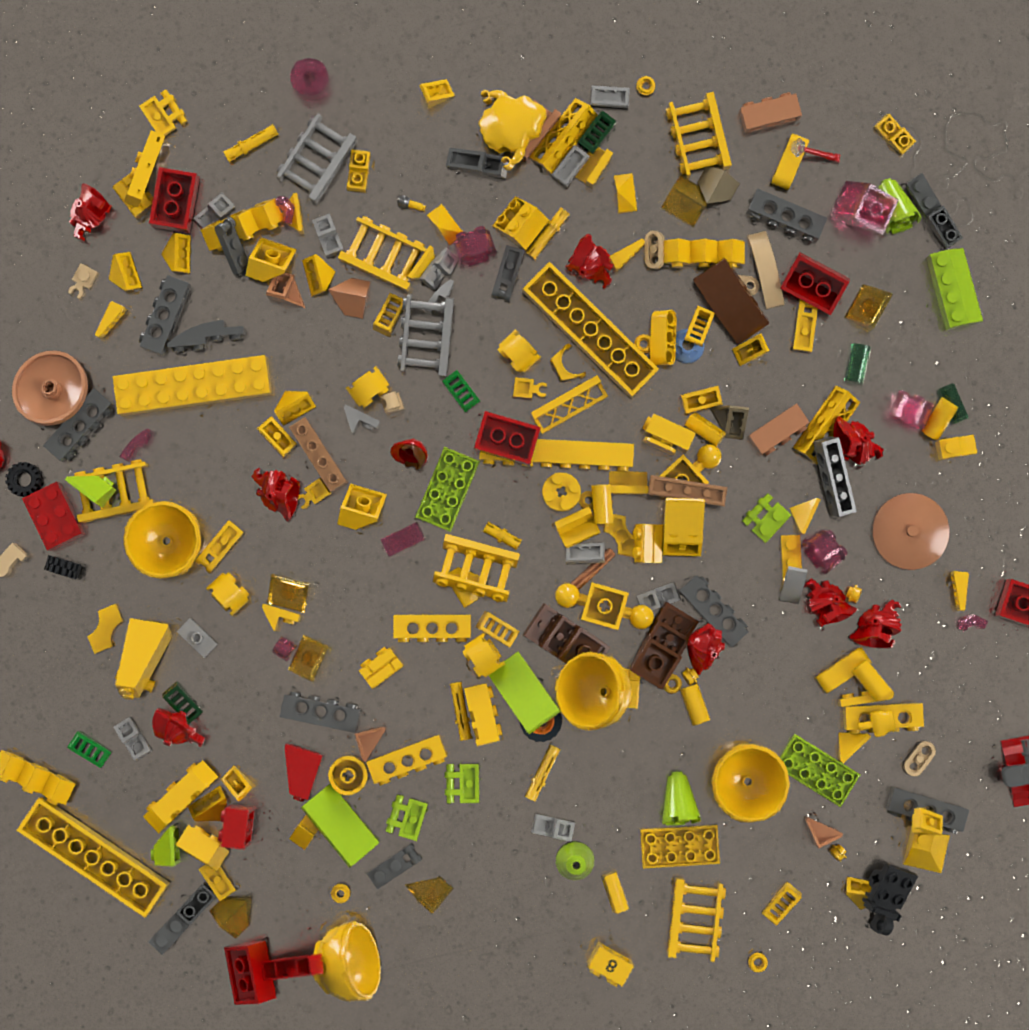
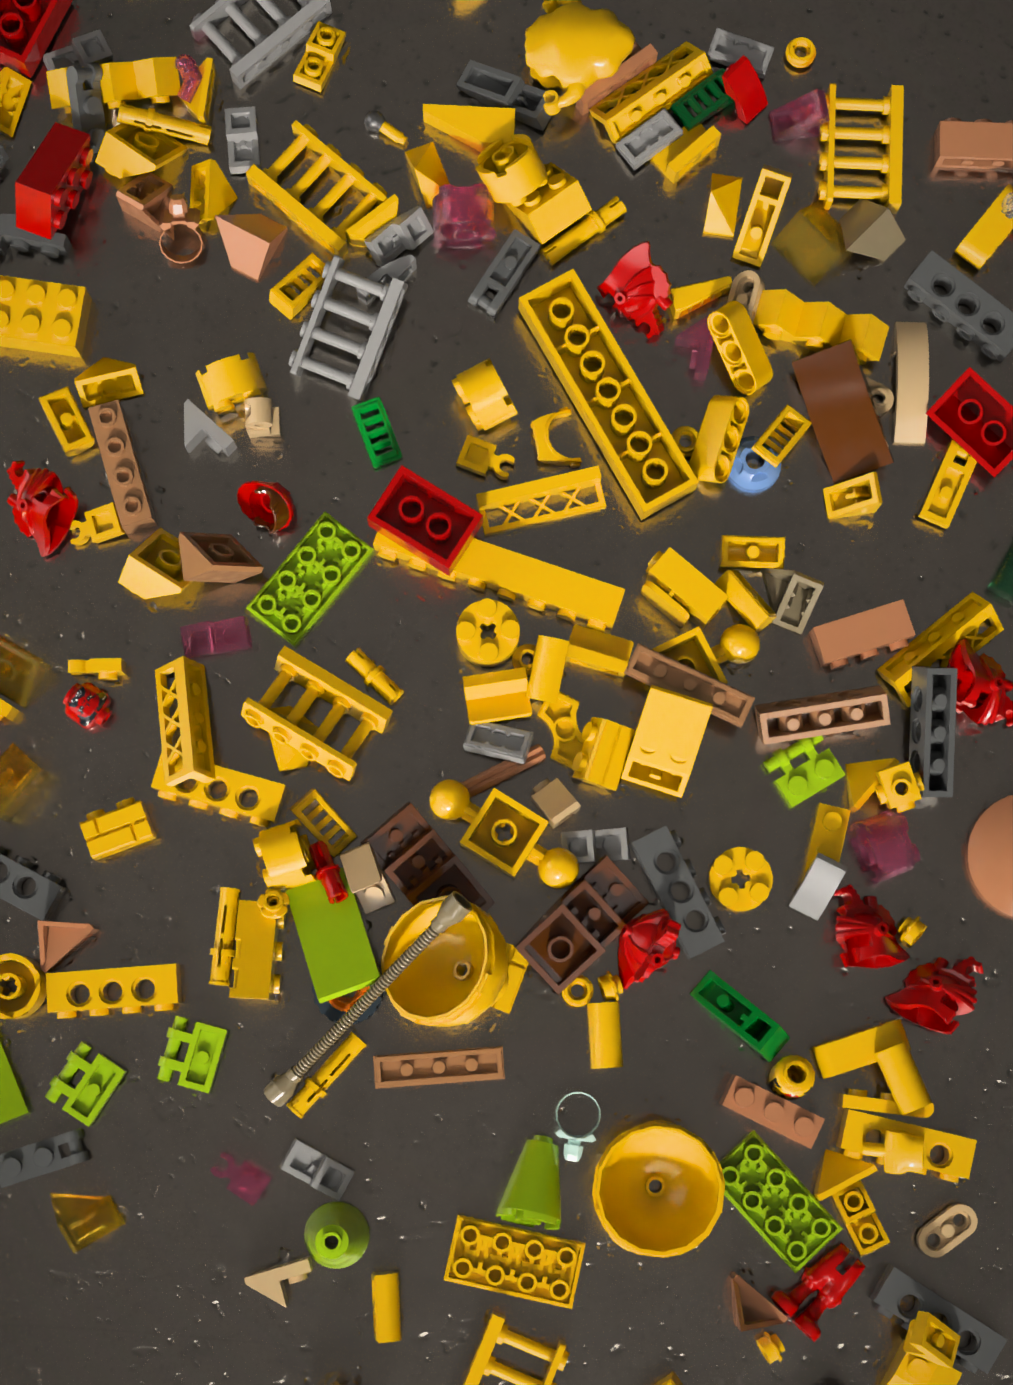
camera: 15 degrees right, 5 degrees down
none -> red brick [15,122,93,240]
none -> red head [63,682,112,729]
none -> yellow plate [68,658,126,681]
none -> yellow pin [116,102,212,145]
none -> yellow fence [155,656,216,787]
none -> nougat piece [159,194,203,263]
none -> medium nougat slope [178,532,264,583]
none -> clear pink plate [211,1152,272,1206]
none -> tan slope [244,1256,314,1307]
none -> yellow plate [257,888,290,919]
none -> dark tan hose [263,891,472,1107]
none -> red axle [309,841,349,904]
none -> tan slope [339,842,395,914]
none -> medium nougat tile [373,1046,505,1089]
none -> yellow slope [423,104,515,152]
none -> yellow brick [475,134,549,207]
none -> tan slope [531,778,581,830]
none -> light aqua piece [554,1091,601,1162]
none -> clear pink slope [674,312,714,381]
none -> green slope [690,970,790,1063]
none -> yellow beam [707,301,773,395]
none -> yellow plate [708,847,773,912]
none -> nougat brick [718,1074,825,1149]
none -> red slope [722,55,768,124]
none -> yellow slope [732,164,793,267]
none -> medium nougat brick [754,685,891,745]
none -> clear pink slope [769,89,830,142]
none -> yellow head [769,1055,815,1100]
none -> red piece [770,1242,866,1342]
none -> yellow slope [831,1180,890,1258]
none -> yellow brick [874,762,924,813]

